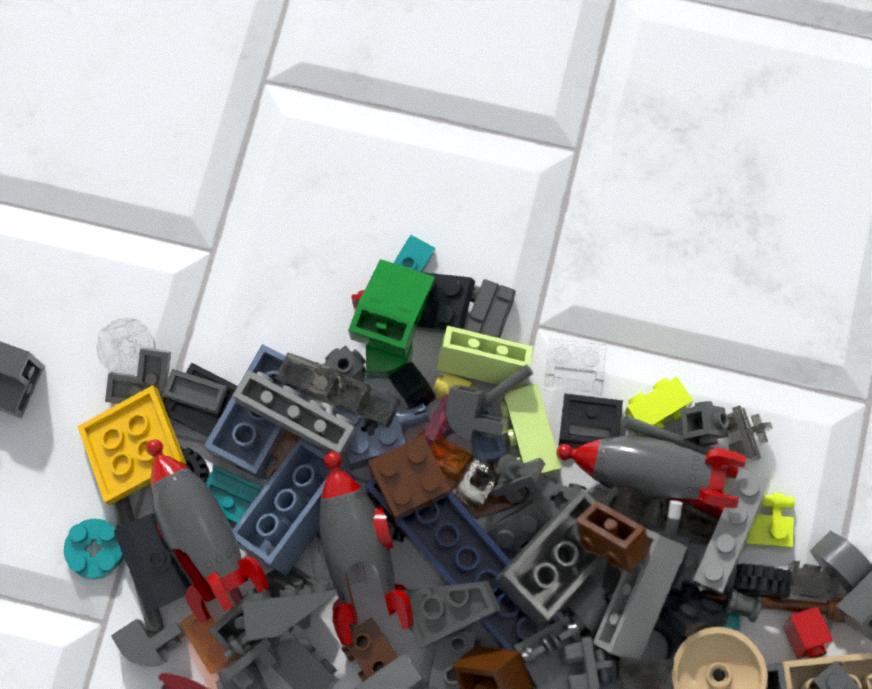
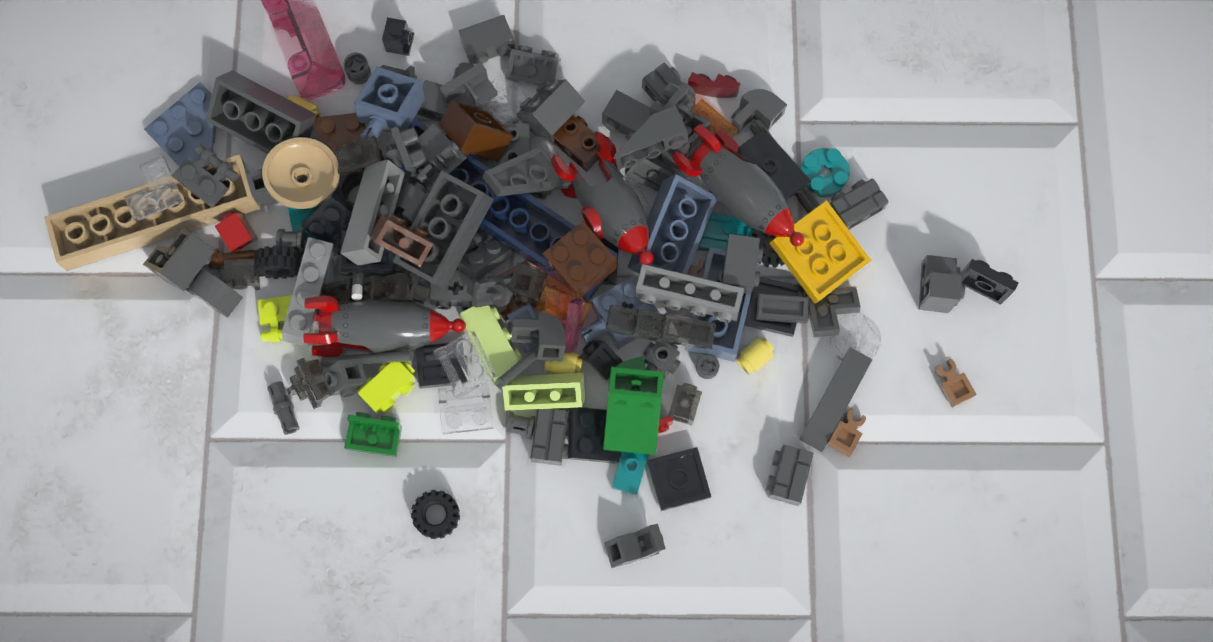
camera: 160 degrees right, 0 degrees up
none -> dark grey pin [267,381,300,435]
none -> green bracket [344,412,402,457]
none -> black tyre [411,490,460,539]
none -> clear plate [433,331,496,398]
none -> dark grey bush [506,411,536,439]
none -> dark grey brick [604,524,666,568]
none -> black plate [647,447,712,511]
none -> clear smoke brick [668,383,702,425]
none -> dark grey bush [696,354,720,379]
none -> dark grey brick [722,234,763,294]
none -> light yellow brick [736,337,774,374]
none -> dark grey brick [766,445,814,506]
none -> dark grey slope [799,347,873,452]
none -> medium nougat plate [827,408,866,457]
none -> dark grey brick [830,178,889,230]
none -> medium nougat plate [935,359,977,408]

